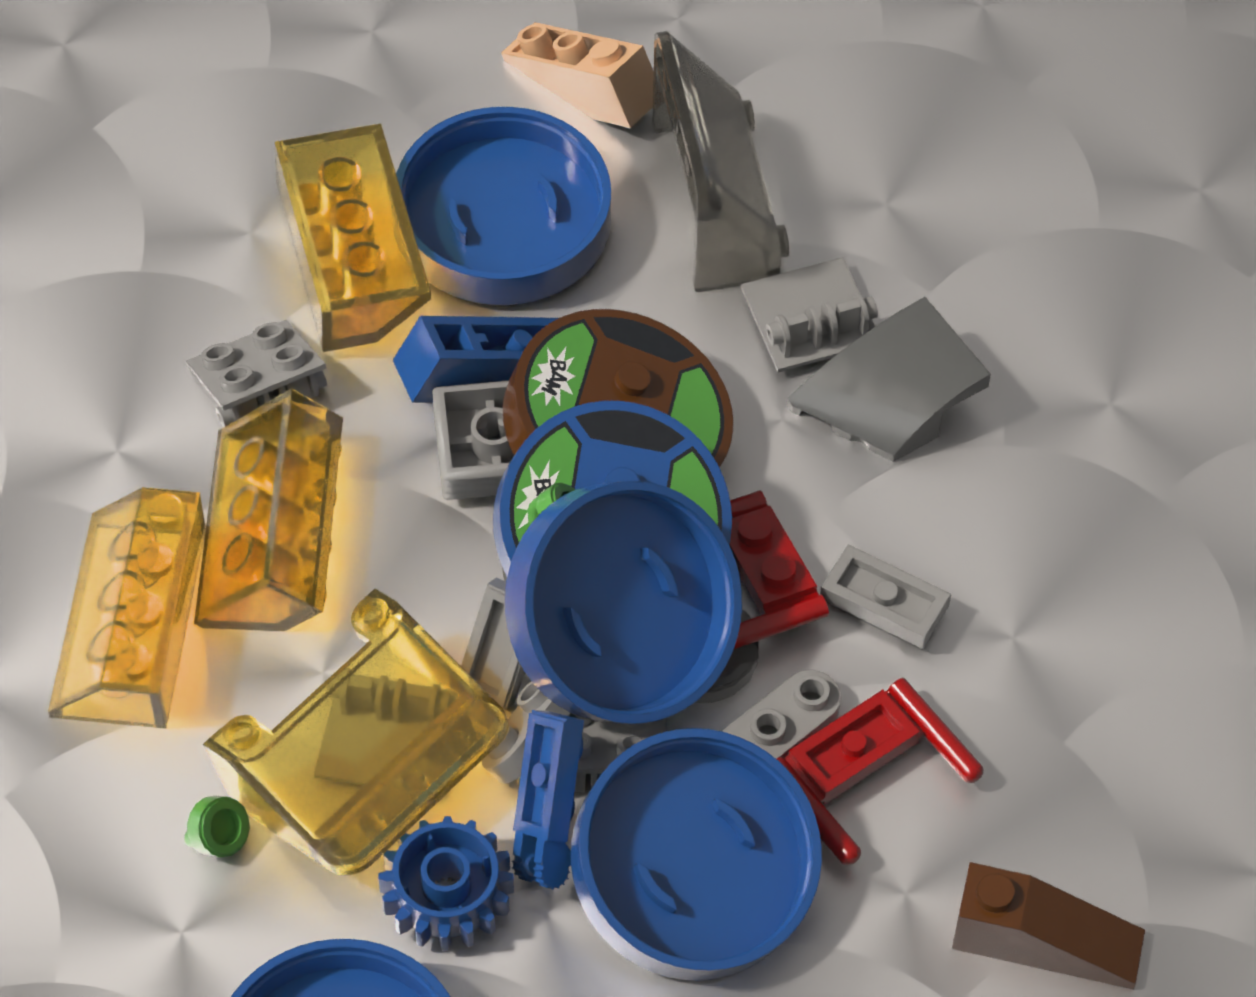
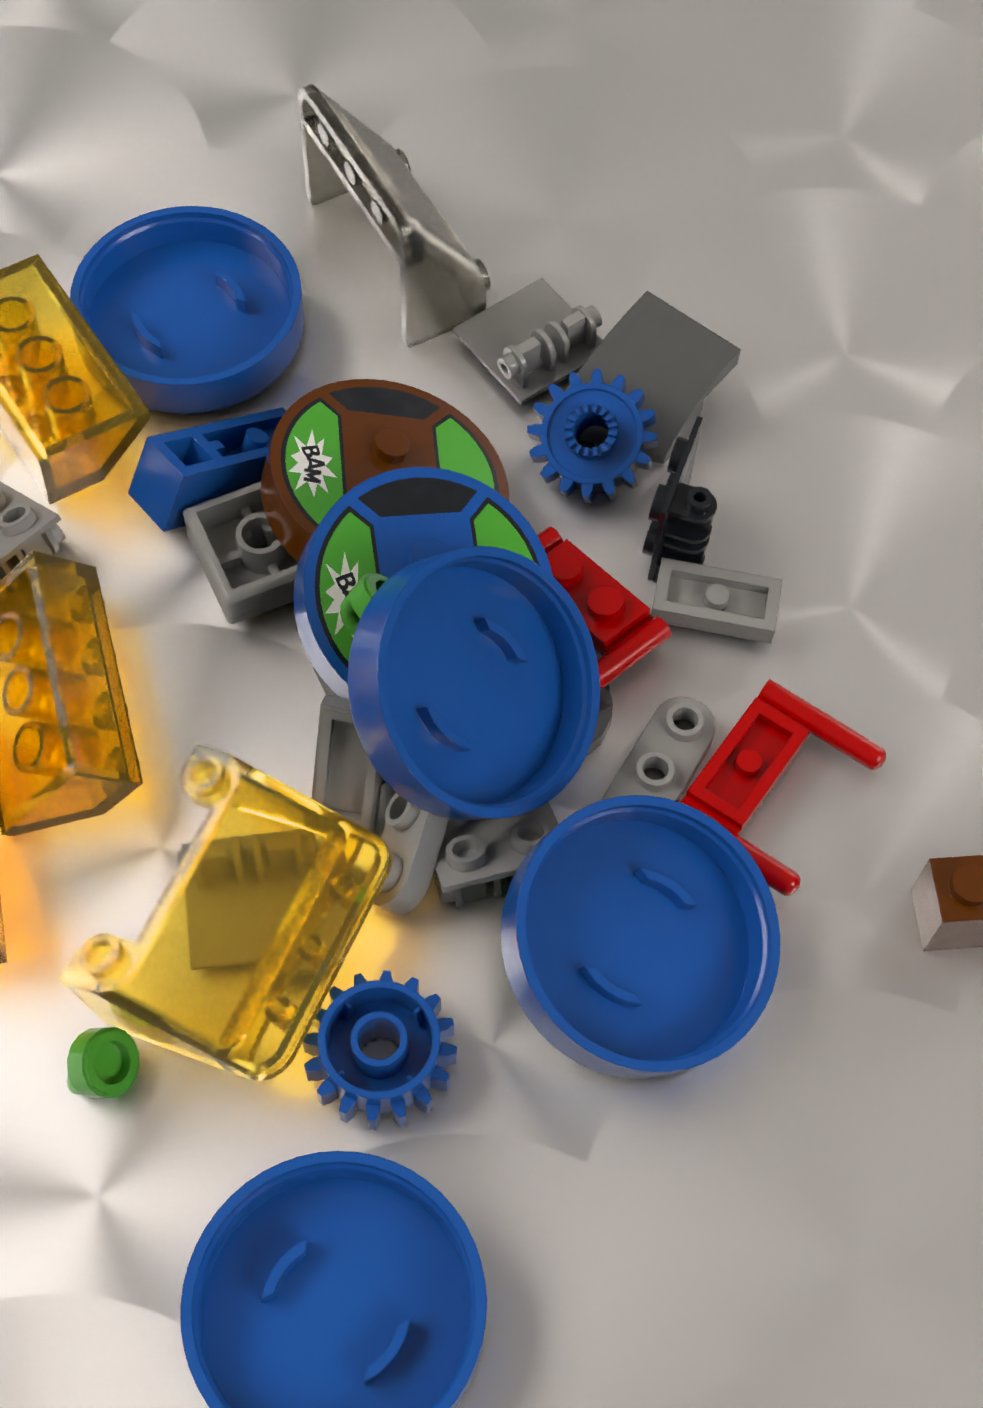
camera: 20 degrees left, 5 degrees up
light nougat slope [501,22,664,128] -> none
blue hinge [511,710,584,890] -> none
none -> blue gear [527,369,659,503]
none -> black hinge [642,416,717,581]

